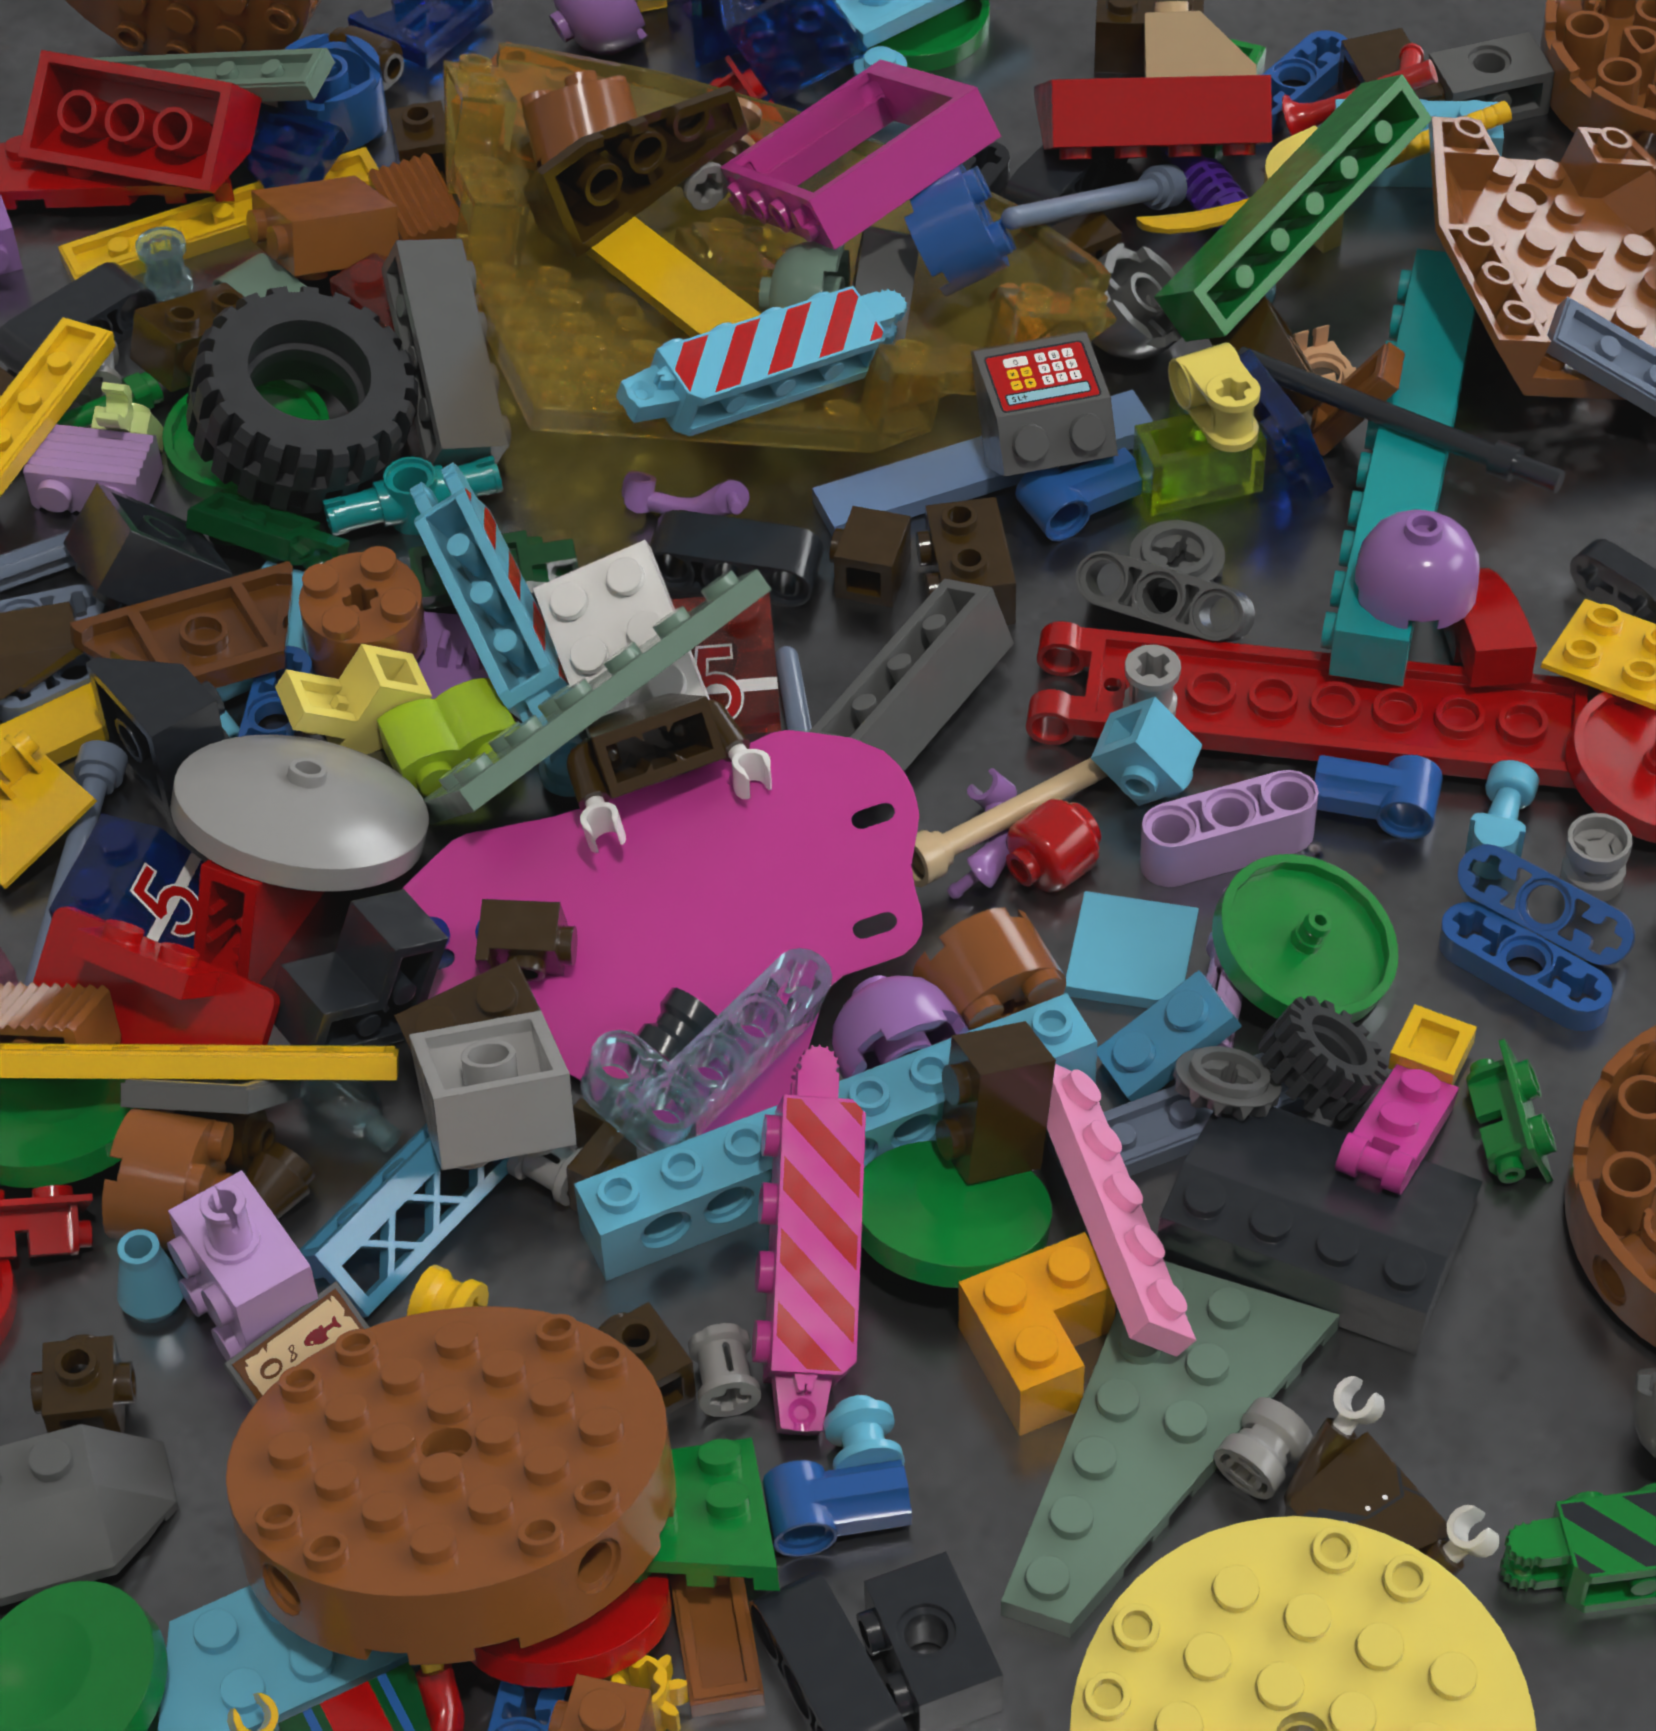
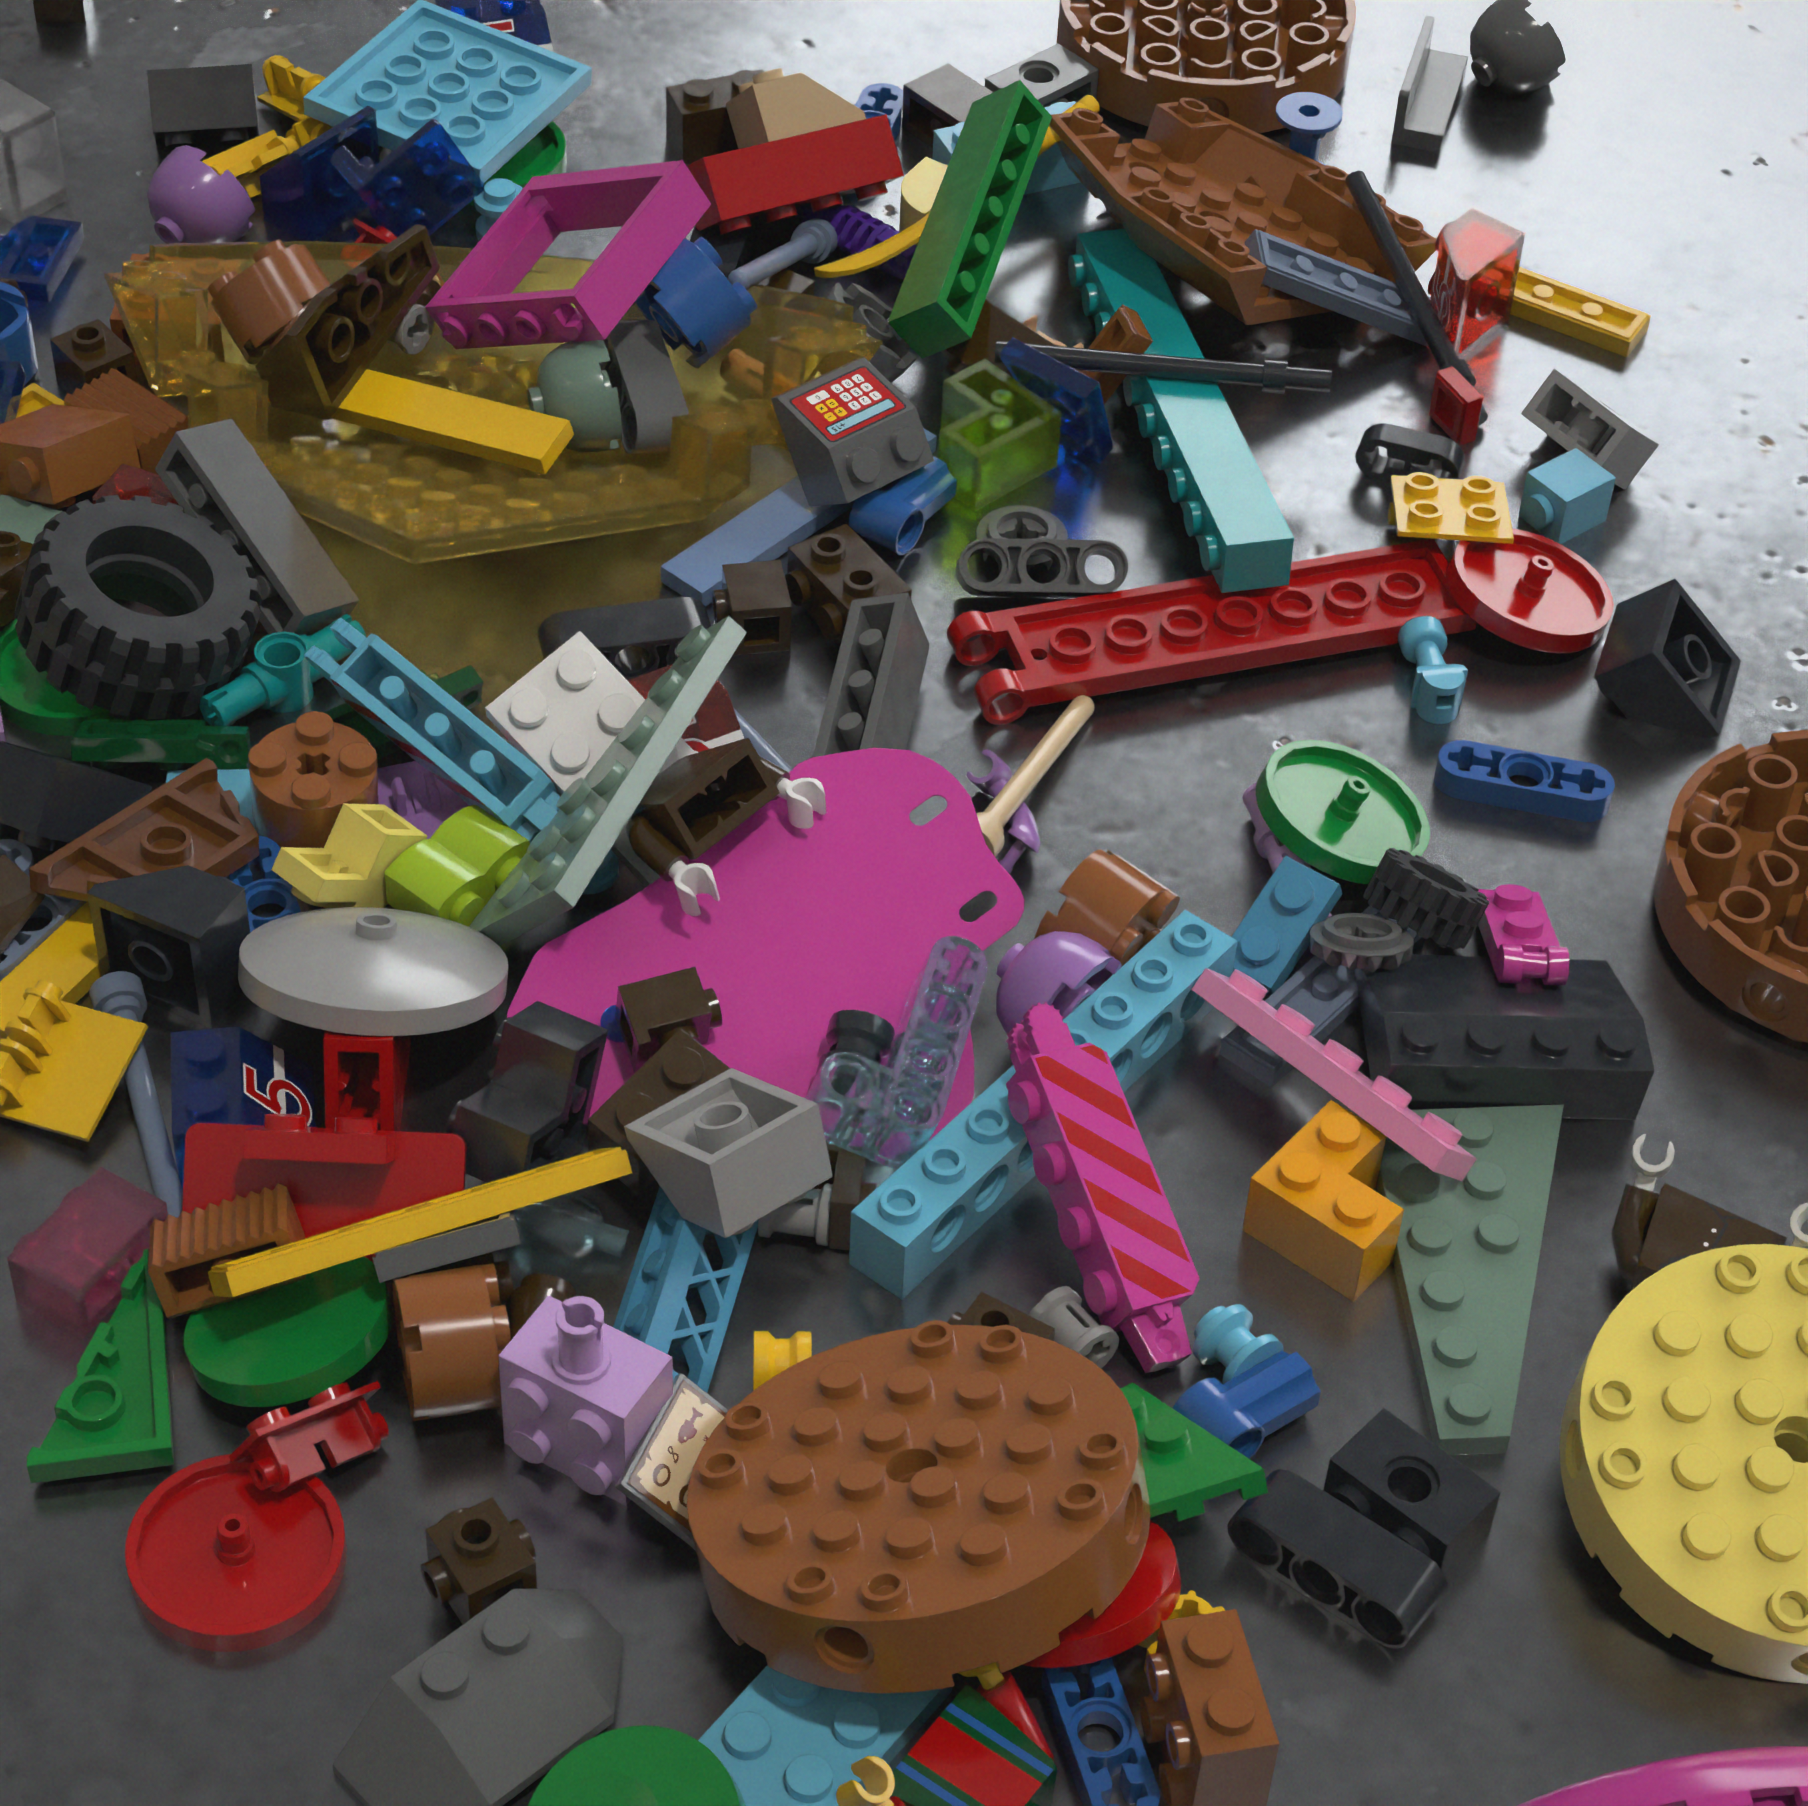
camera: 30 degrees left, 5 degrees down
medium azure cone [117,1229,184,1323] -> none
medium azure hinge [616,286,908,436] -> none
medium lavender piece [622,471,749,516] -> none
dark orange tile [669,1574,765,1718] -> none
green piece [861,1140,1052,1288] -> none
dark brown brick [935,1021,1056,1184] -> none
red head [1006,798,1102,893] -> none
medium azure piece [1064,891,1199,1009] -> none
medium azure brick [1091,696,1203,806] -> none
light grey bush [1123,645,1181,716] -> none
lavender beam [1140,770,1319,887] -> none
light yellow piece [1168,343,1261,452] -> none
light grey wheel [1213,1397,1313,1499] -> none
red piece [1282,43,1438,136] -> none
blue piece [1314,755,1443,840] -> none
medium lavender cylinder [1355,509,1480,629] -> none
yellow plate [1388,1004,1477,1085] -> none
red slope [1443,568,1537,687] -> none
blue beam [1458,844,1635,965] -> none
green hinge [1466,1038,1557,1183] -> none
light grey wheel [1560,813,1632,901] -> none

